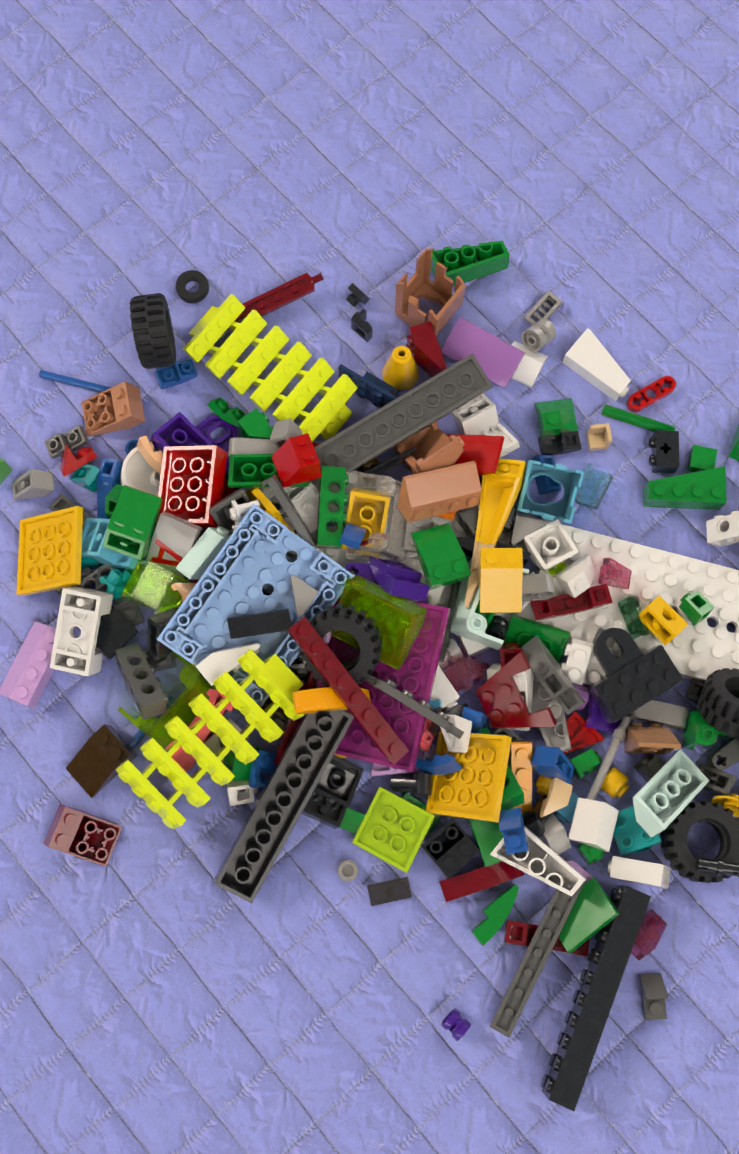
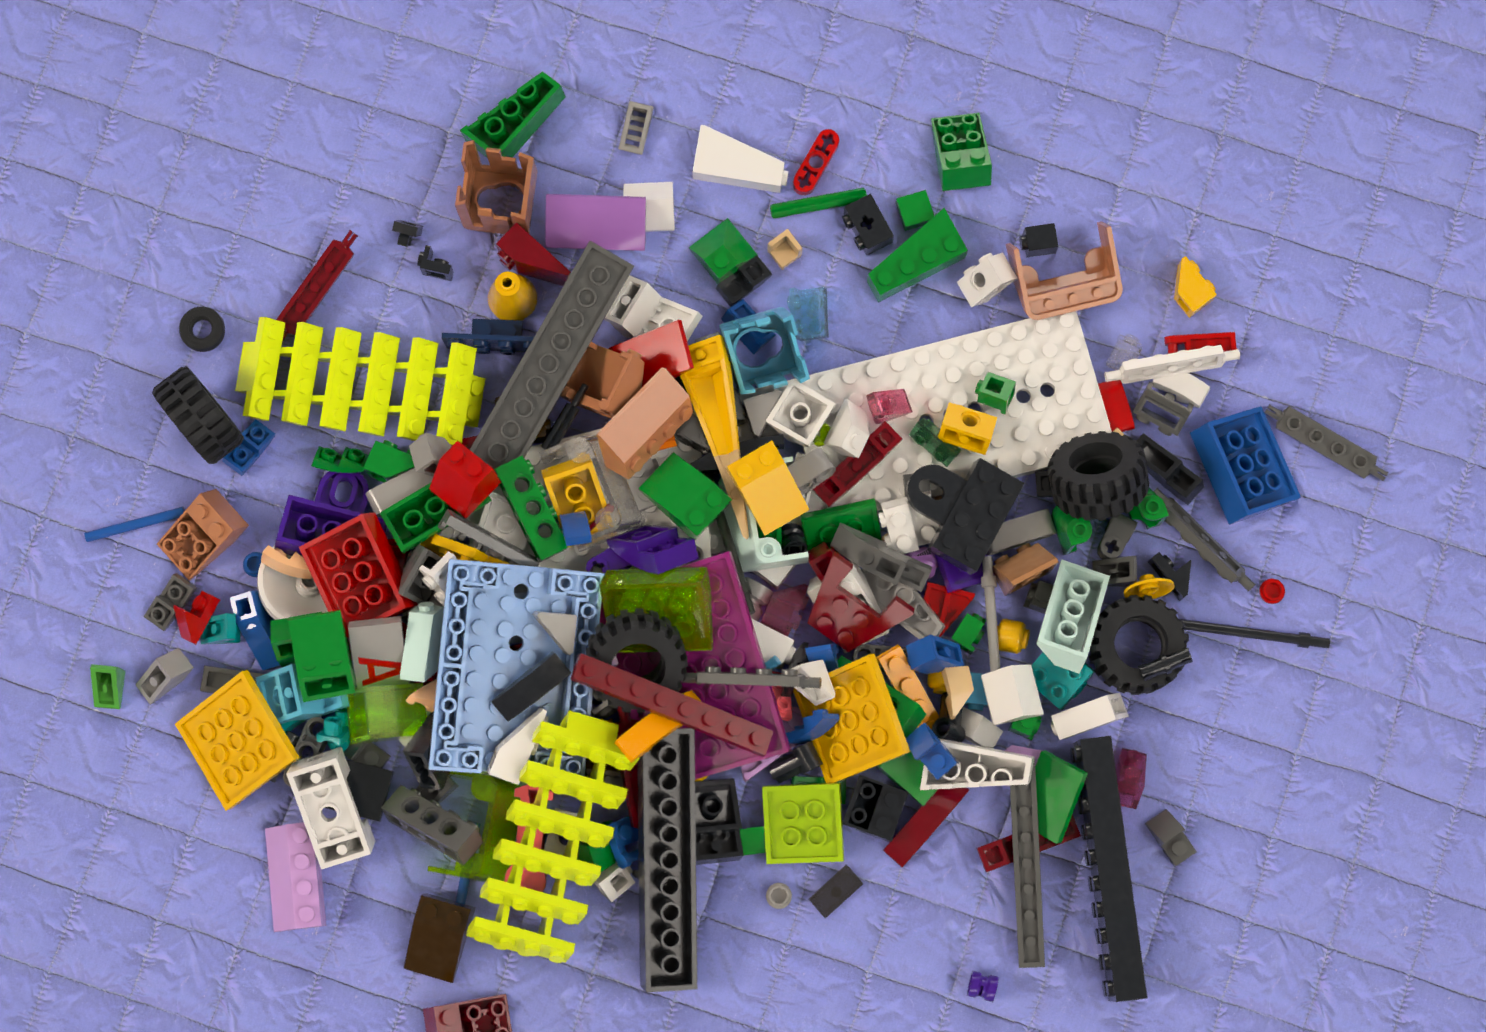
camera: 30 degrees left, 5 degrees up
green slope [471,884,519,946] -> none
light grey wheel [521,319,556,352] -> none

